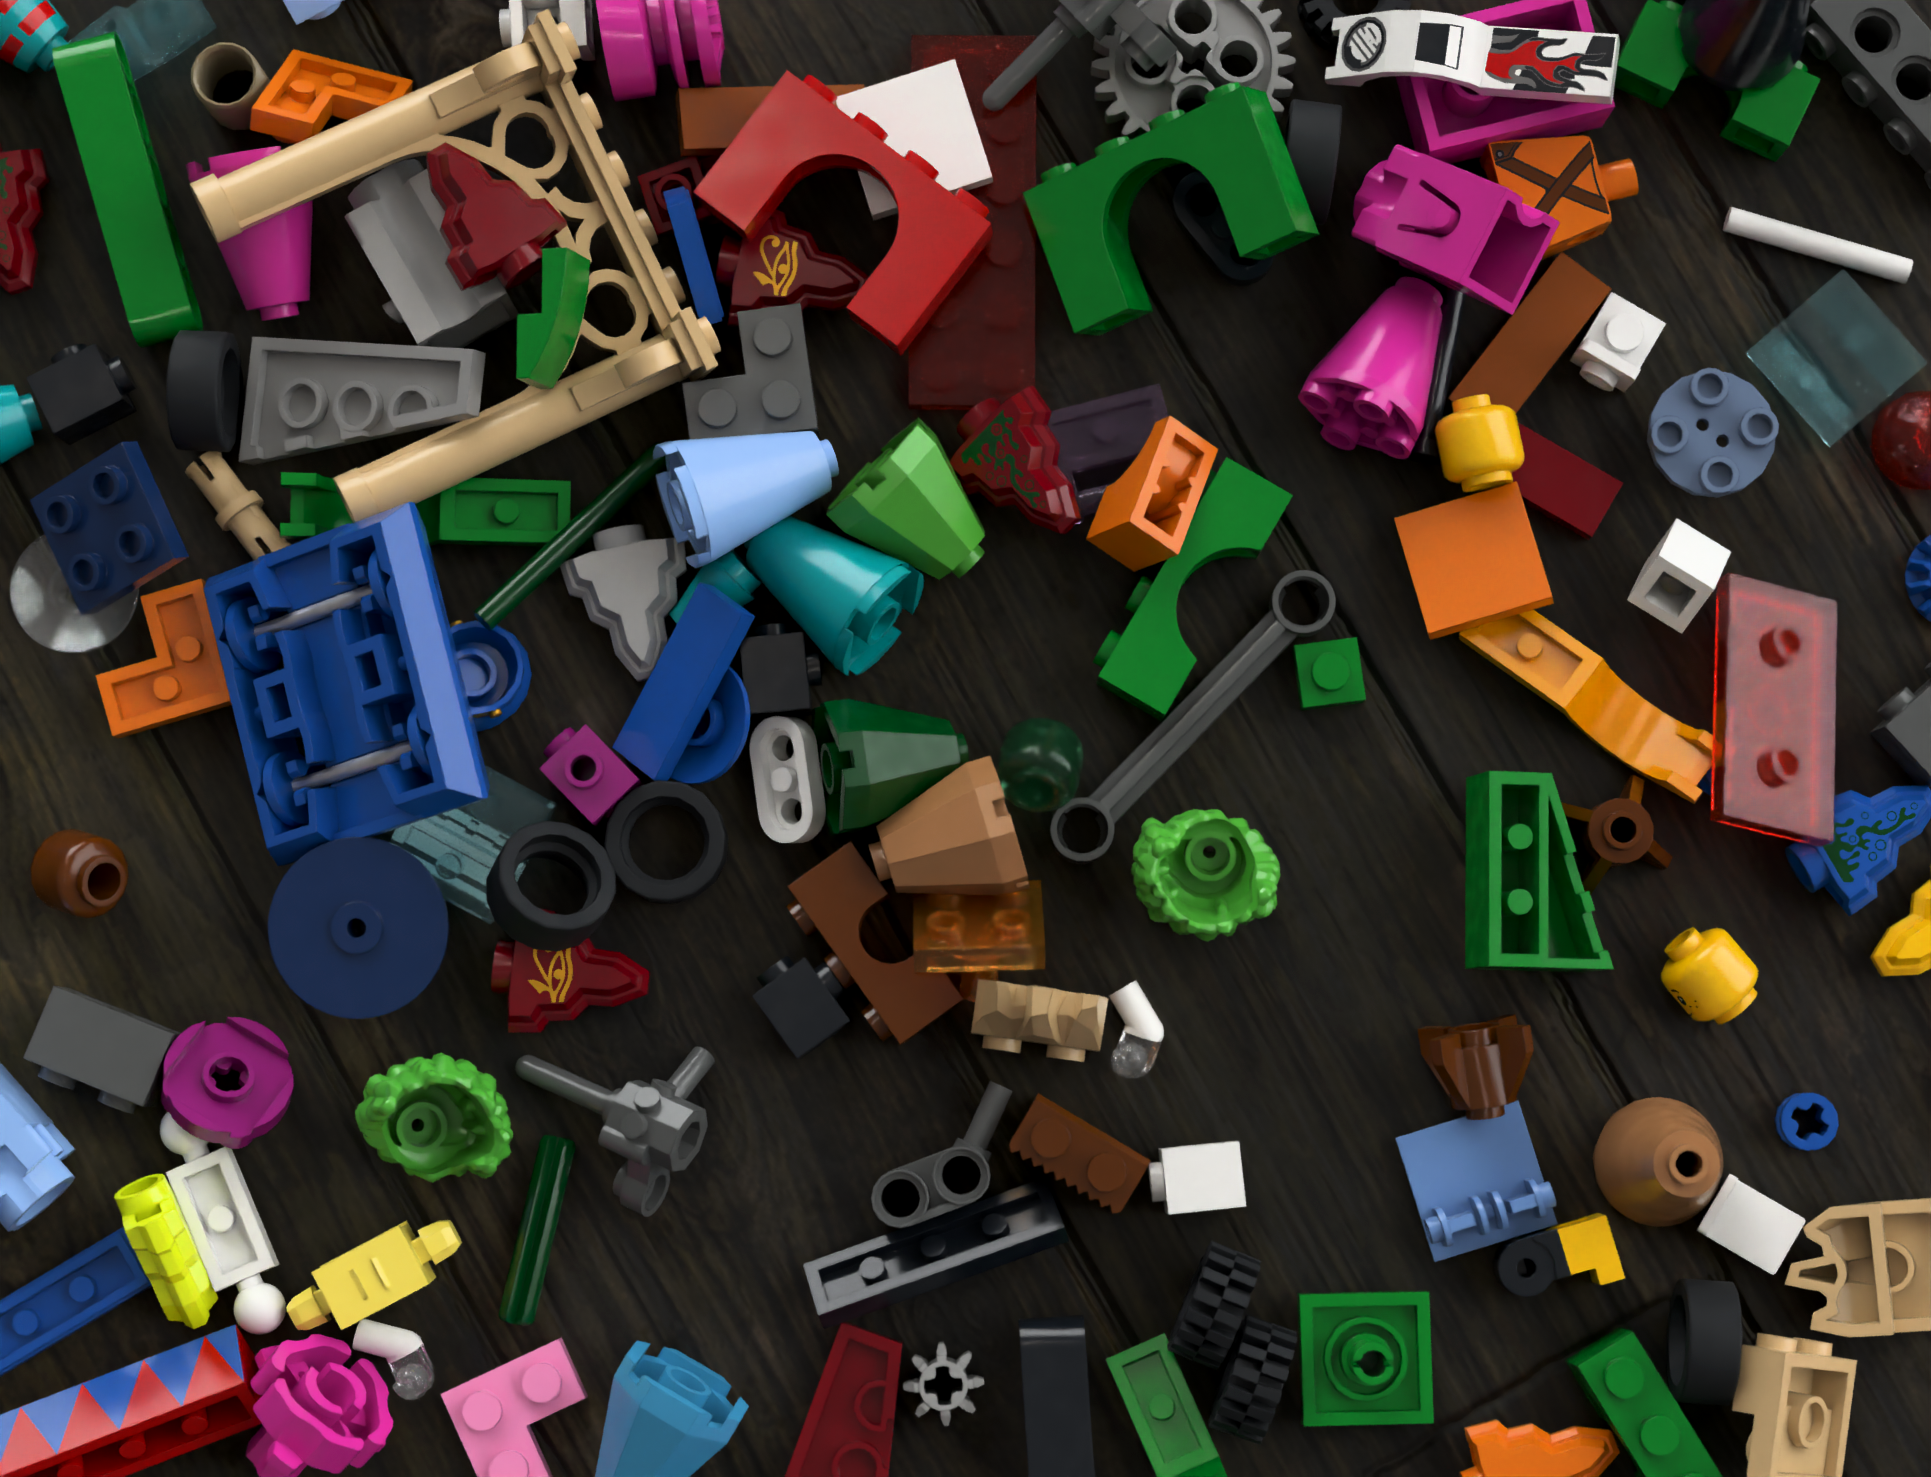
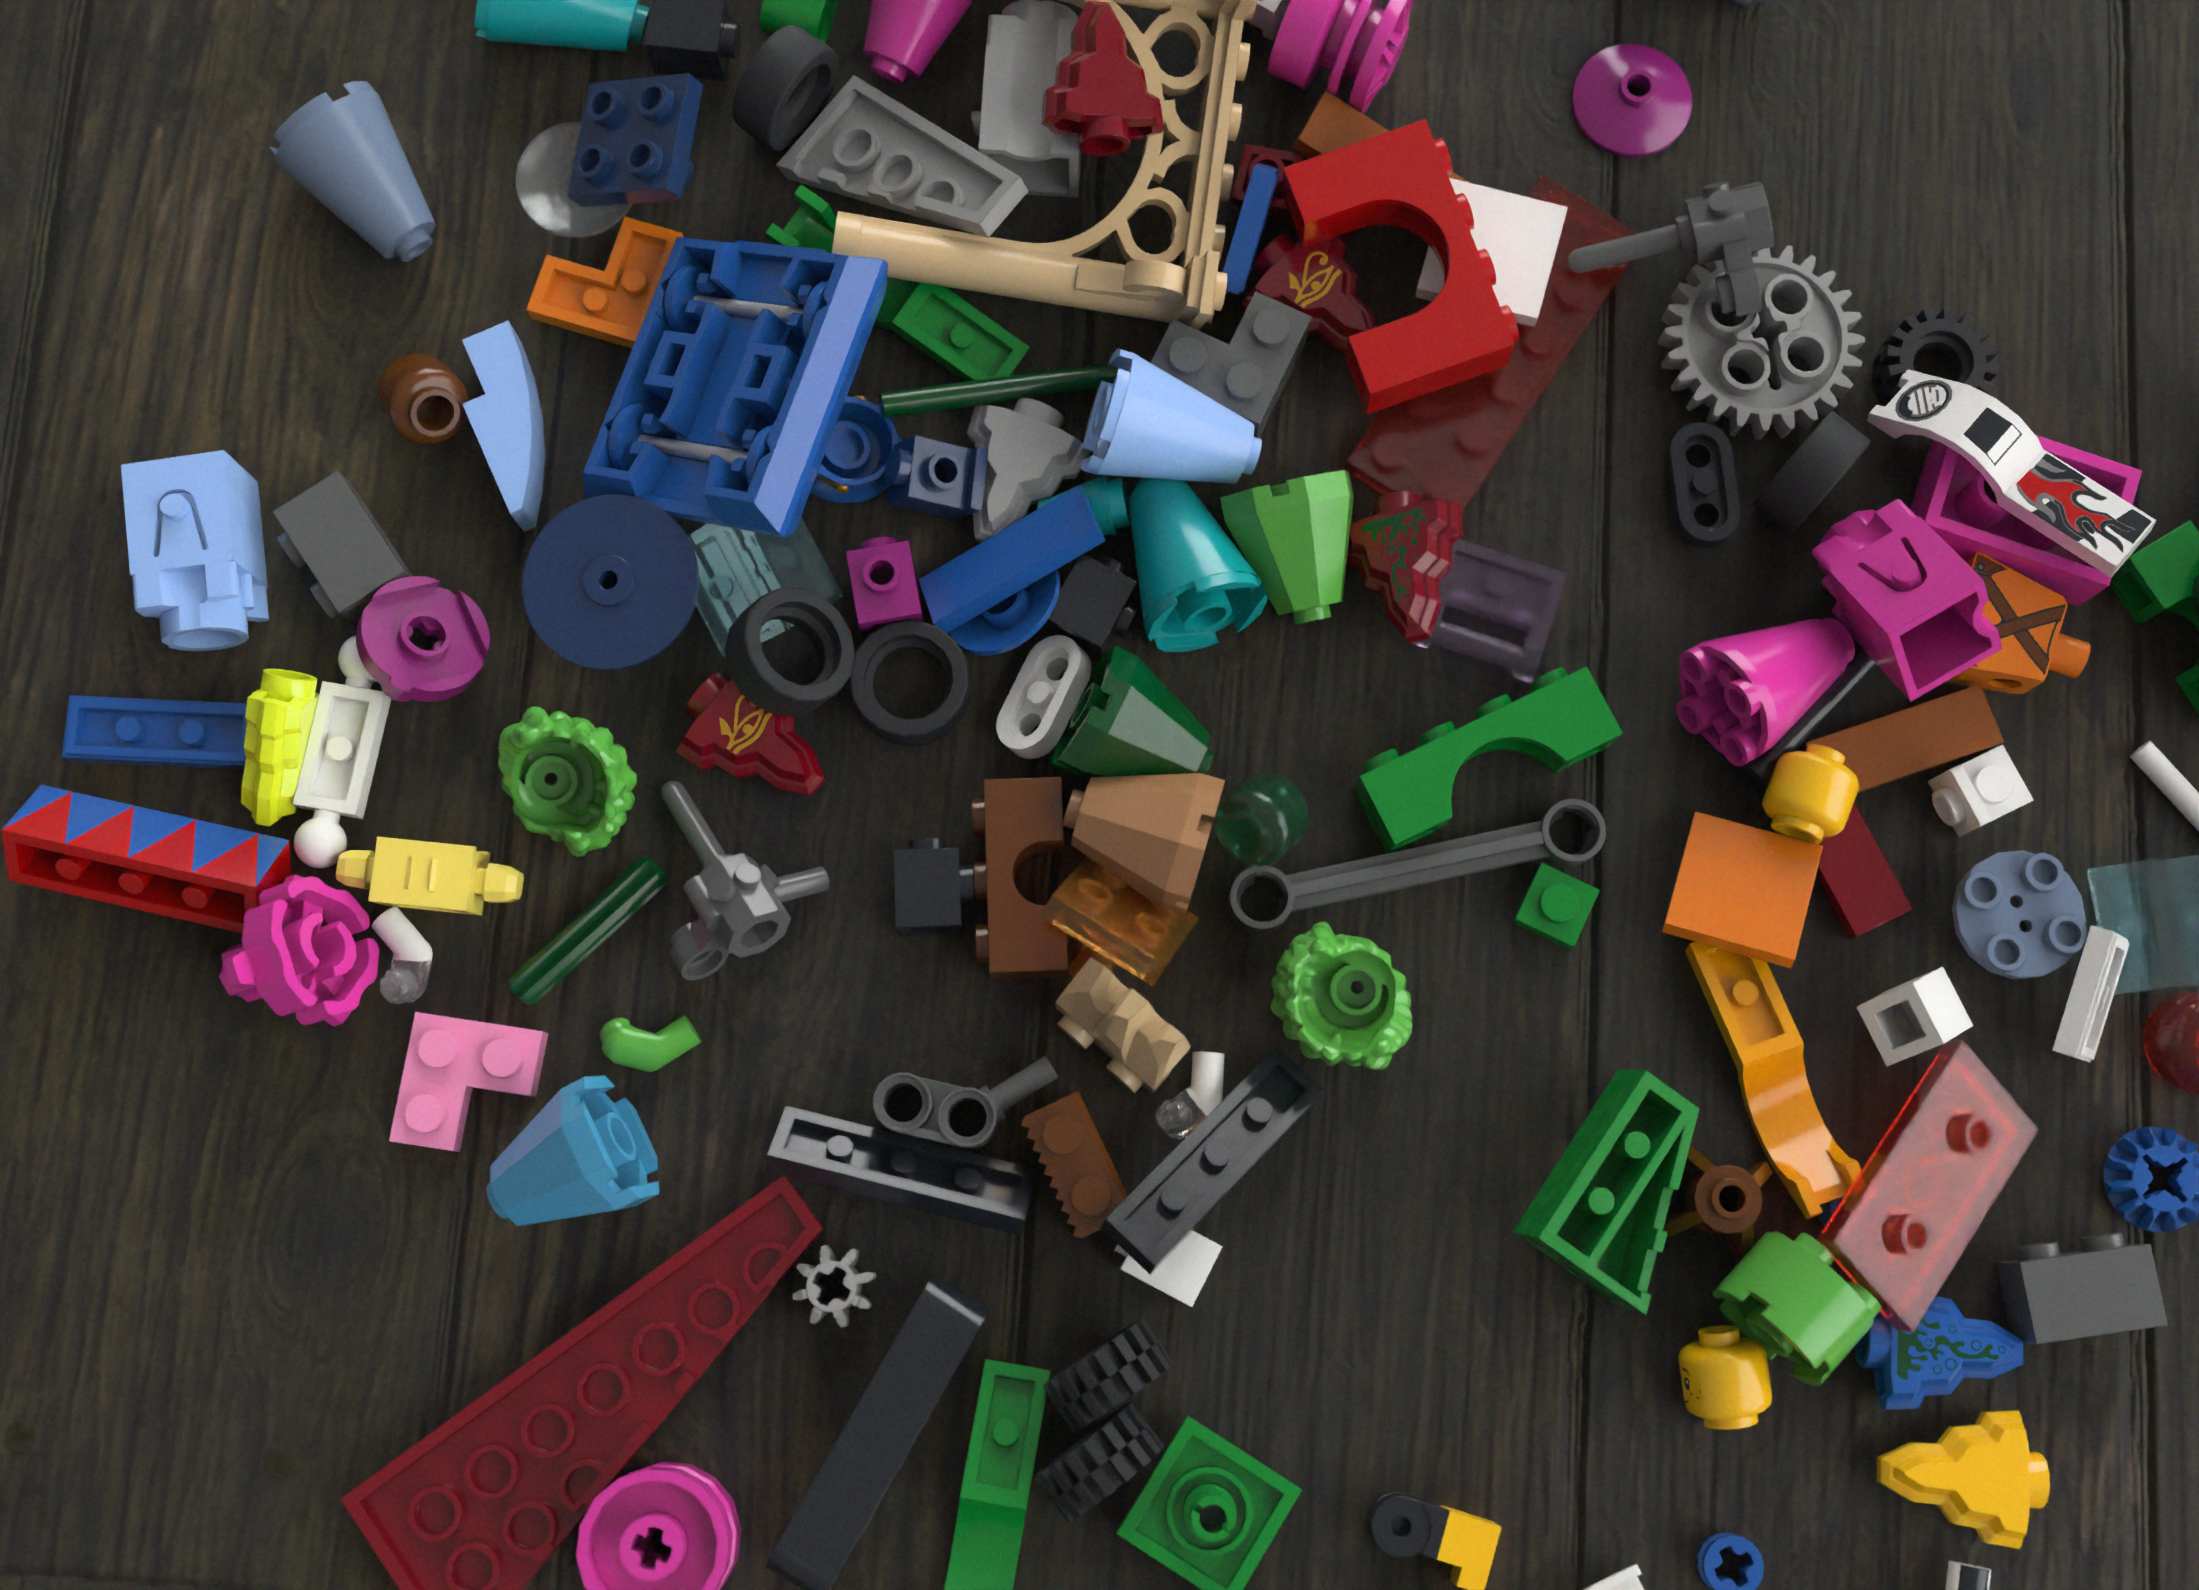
camera: 30 degrees right, 5 degrees down
tan pin [185,451,291,560] -> none
green slope [516,247,590,389] -> none
green arch [1023,82,1319,336] -> none
orange arch [1086,415,1218,572] -> none
medium blue hinge [1395,1100,1558,1262] -> none
reddish brown brick [1418,1014,1534,1120] -> none
medium nougat cone [1592,1097,1723,1226] -> none
none -> light blue slope [462,321,545,532]
none -> bright green arm [600,1015,702,1072]
none -> dark blue brick [884,435,988,521]
none -> black plate [1101,1047,1325,1275]
none -> bright green brick [1713,1231,1881,1386]
none -> white tile [2053,925,2130,1062]

